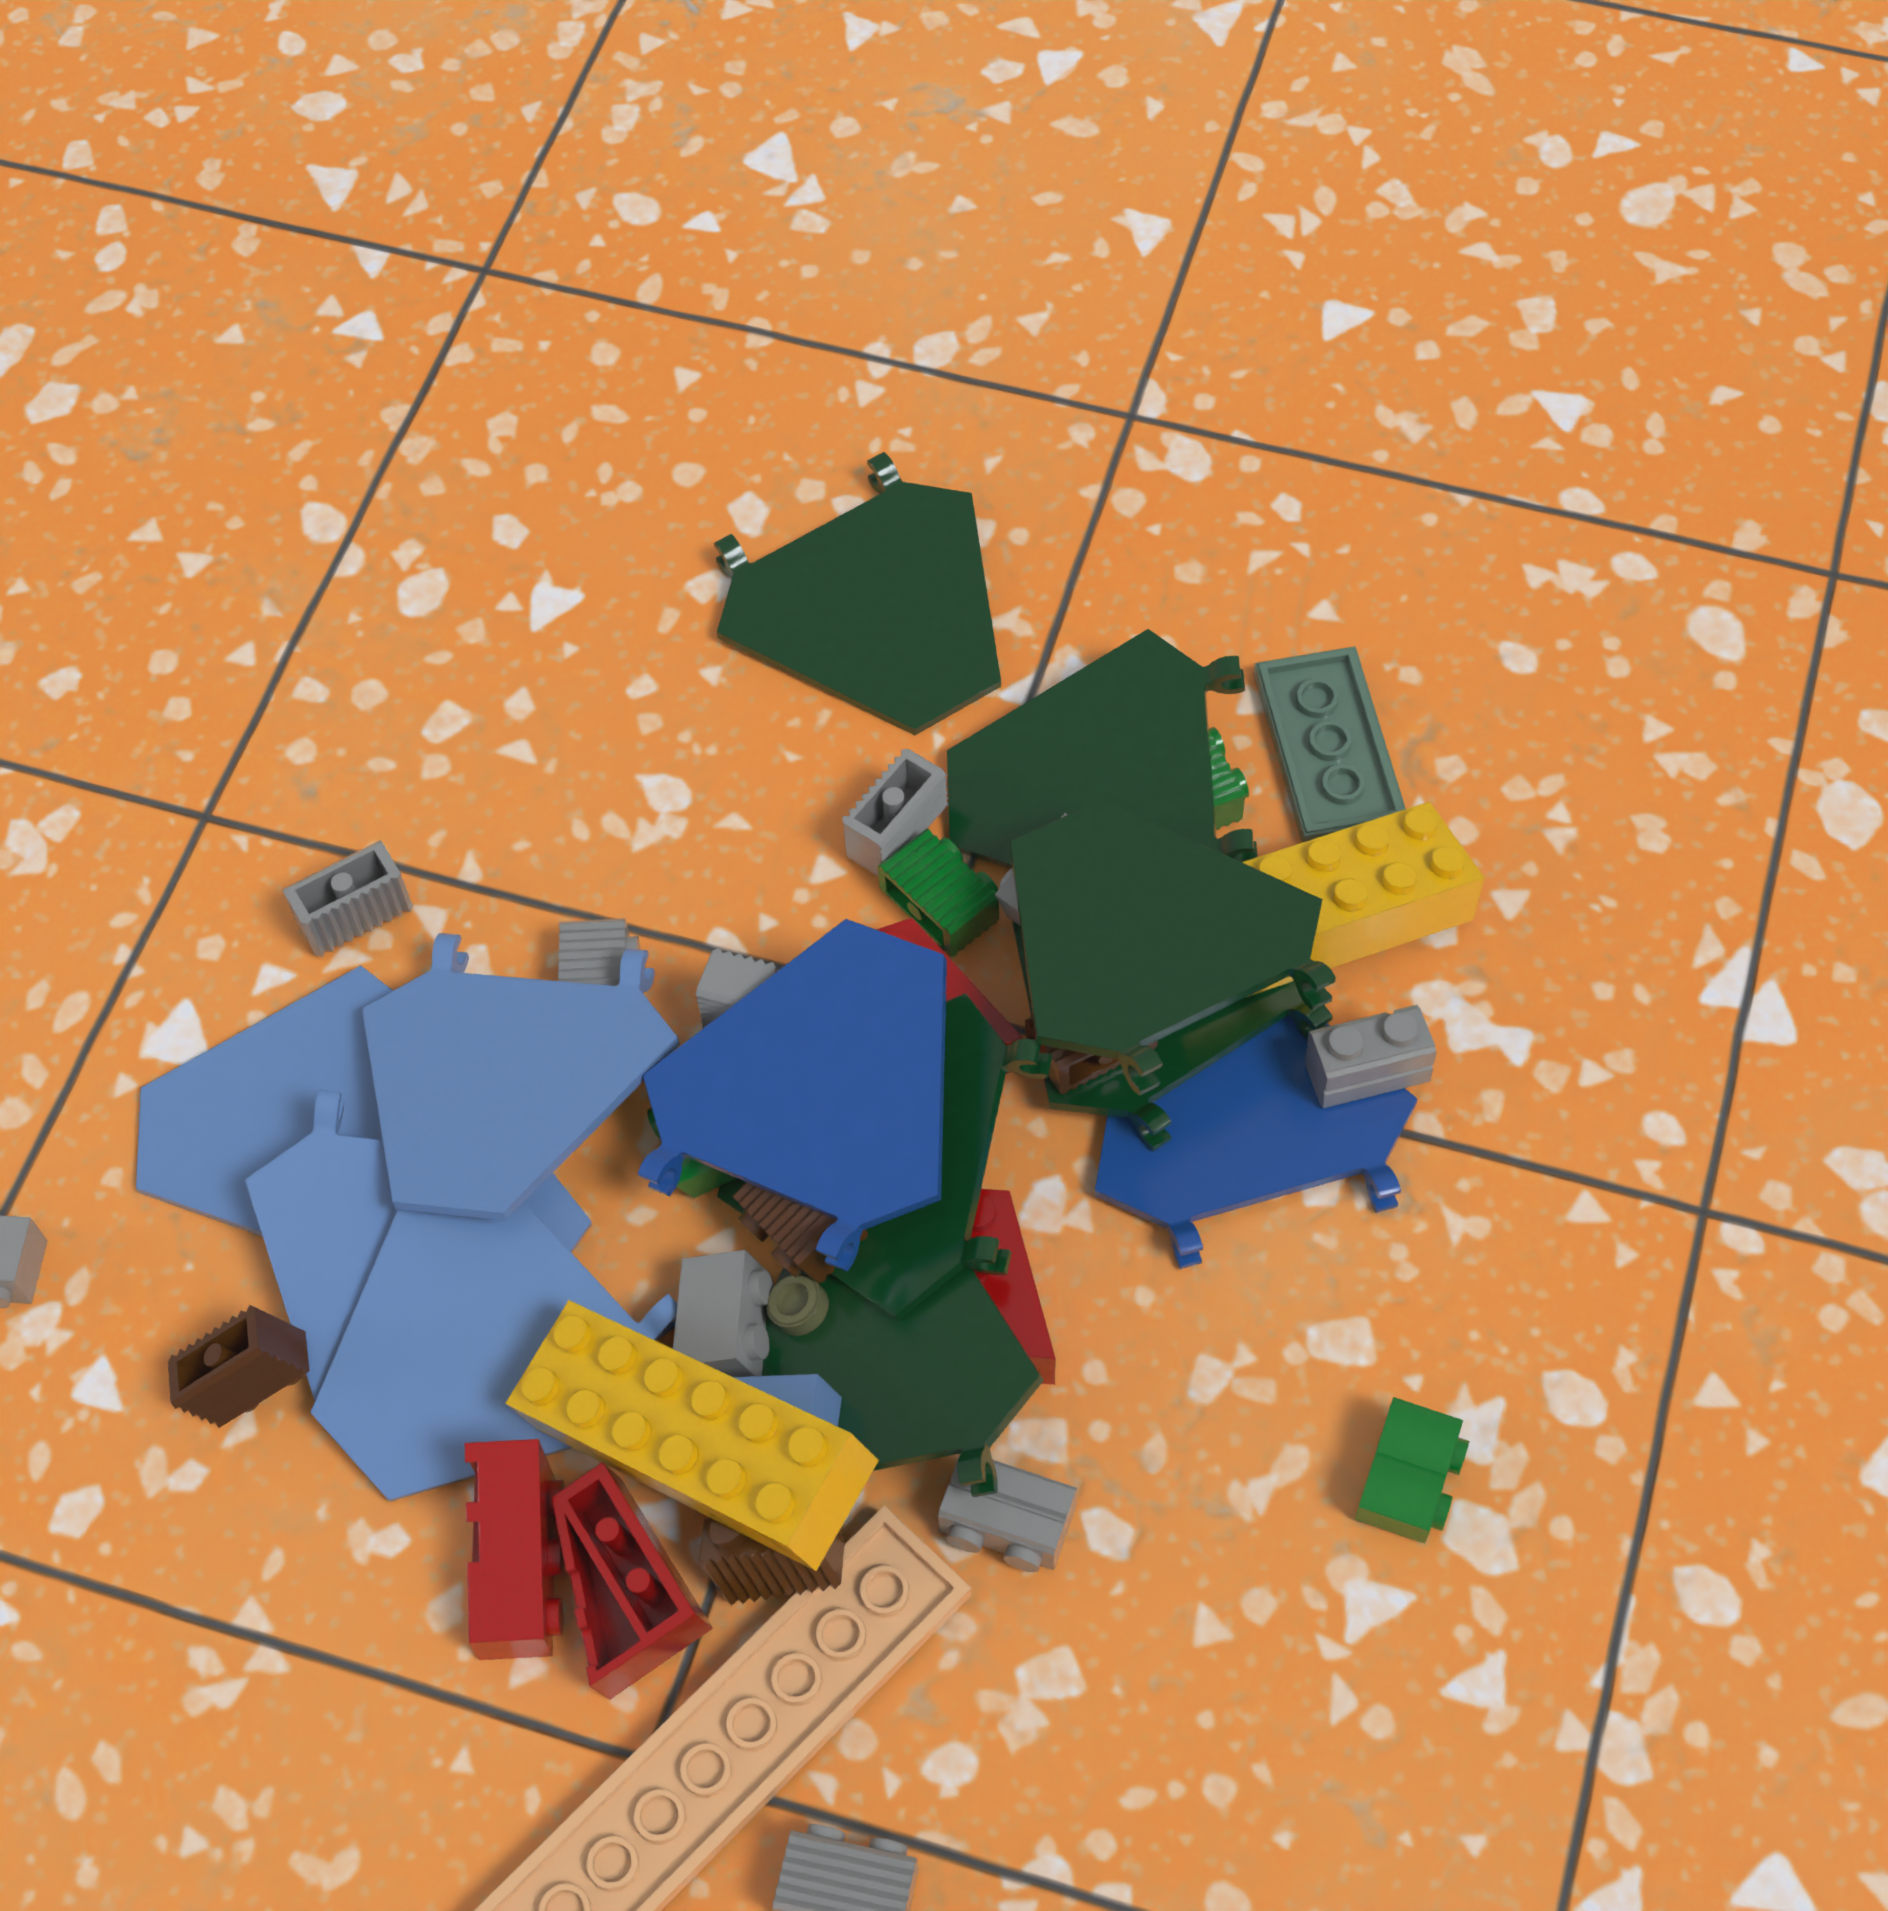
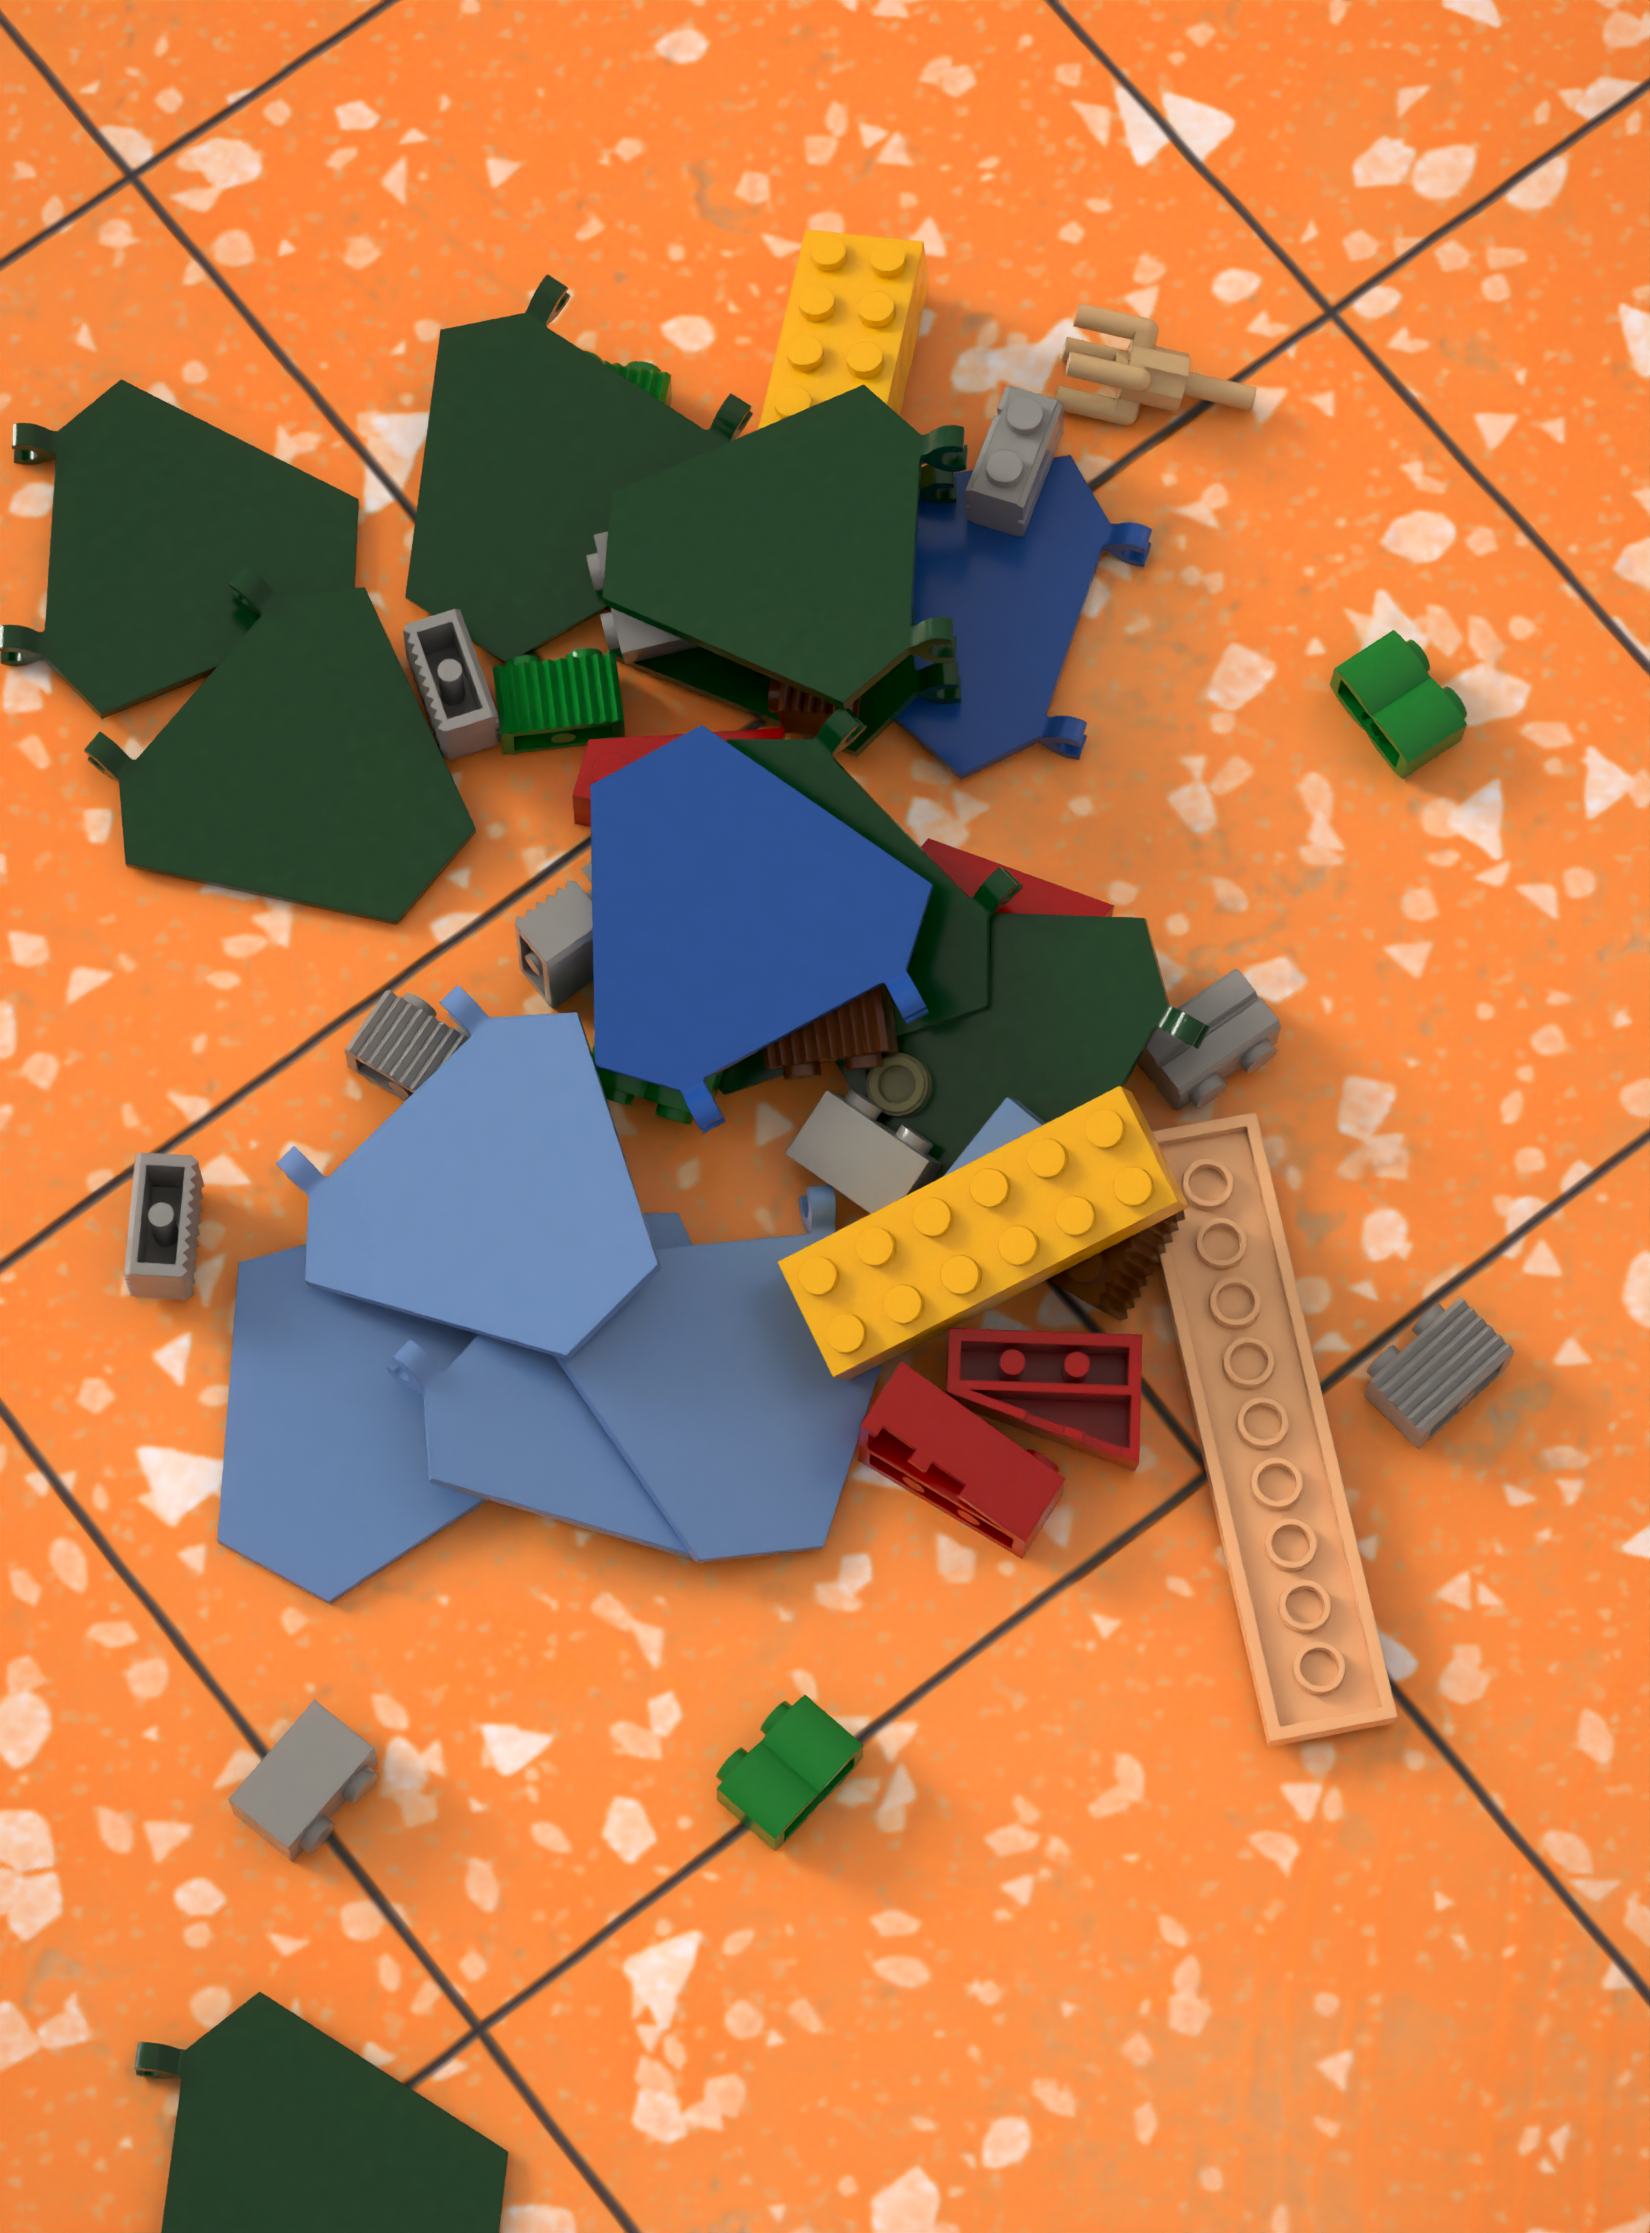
camera: 60 degrees left, 10 degrees up
reddish brown brick [168,1305,310,1428] -> none
sand green tile [1253,646,1406,843] -> none
none -> dark green flag [84,566,476,925]
none -> green brick [716,1695,864,1851]
none -> tan plant [1054,303,1257,425]

